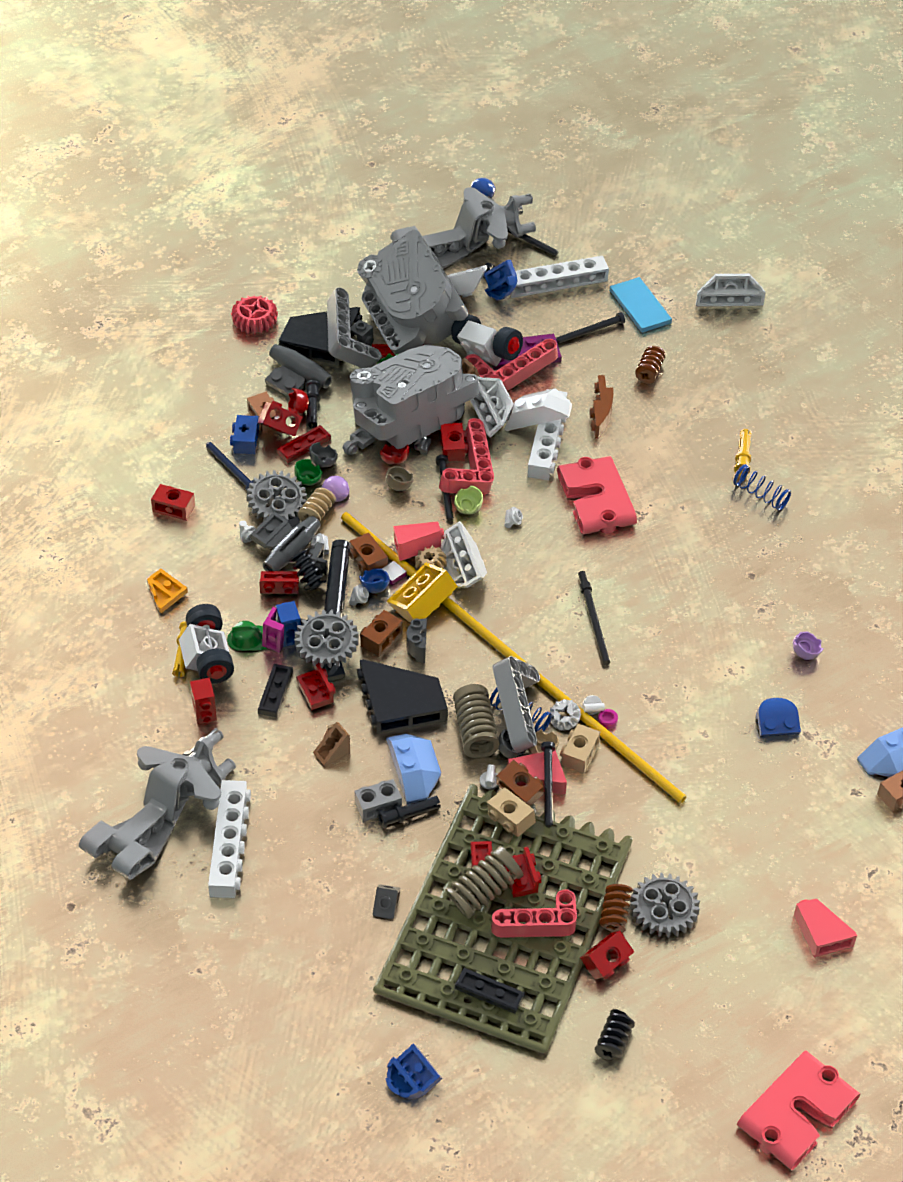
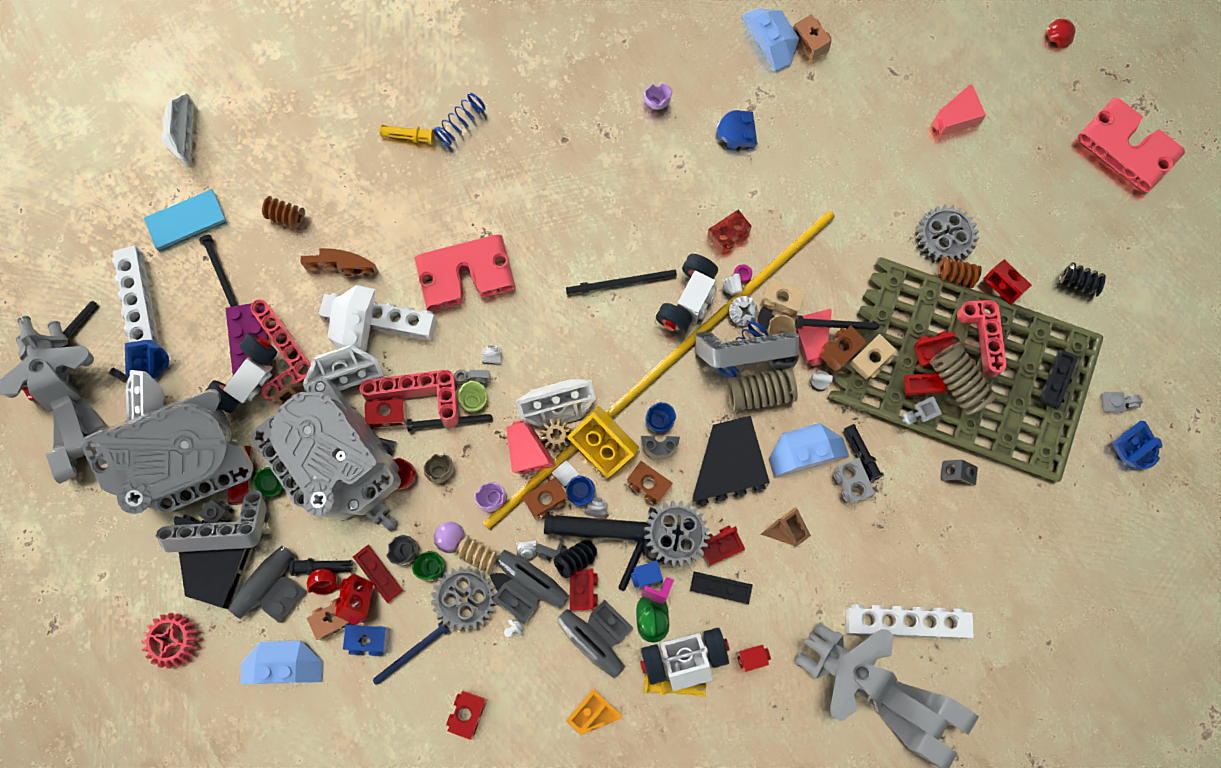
camera: 85 degrees left, 25 degrees up
none -> light blue wedge [240,641,323,684]
none -> light grey plate [454,370,491,385]
none -> lavender hair [474,482,506,512]
none -> dark grey plate [556,599,634,679]
none -> blue hair [645,402,676,433]
none -> brick [656,254,718,334]
none -> clear red brick [707,209,752,253]
none -> black tile [758,306,775,333]
none -> light grey plate [902,396,942,426]
none -> light grey plate [1102,392,1143,413]

